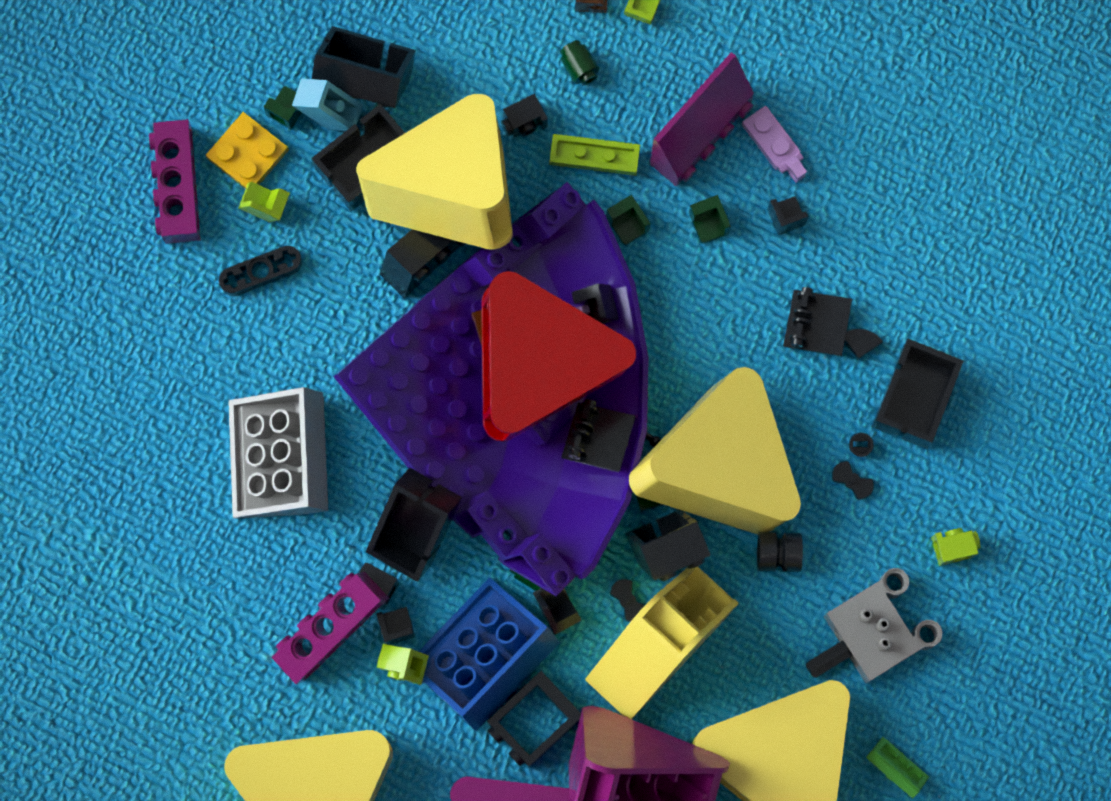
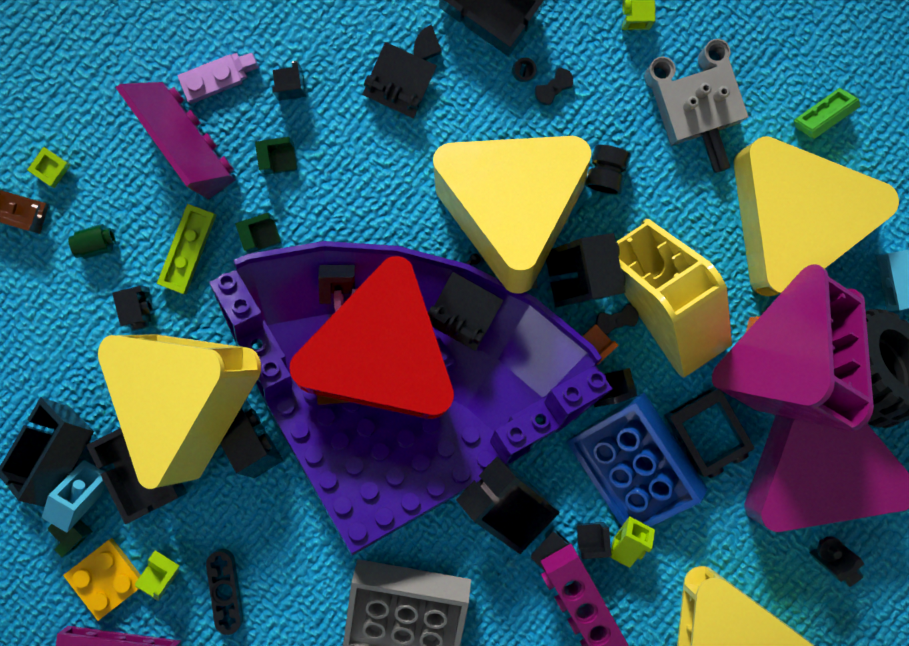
camera: 80 degrees left, 10 degrees up
none -> orange panel [582,324,619,365]

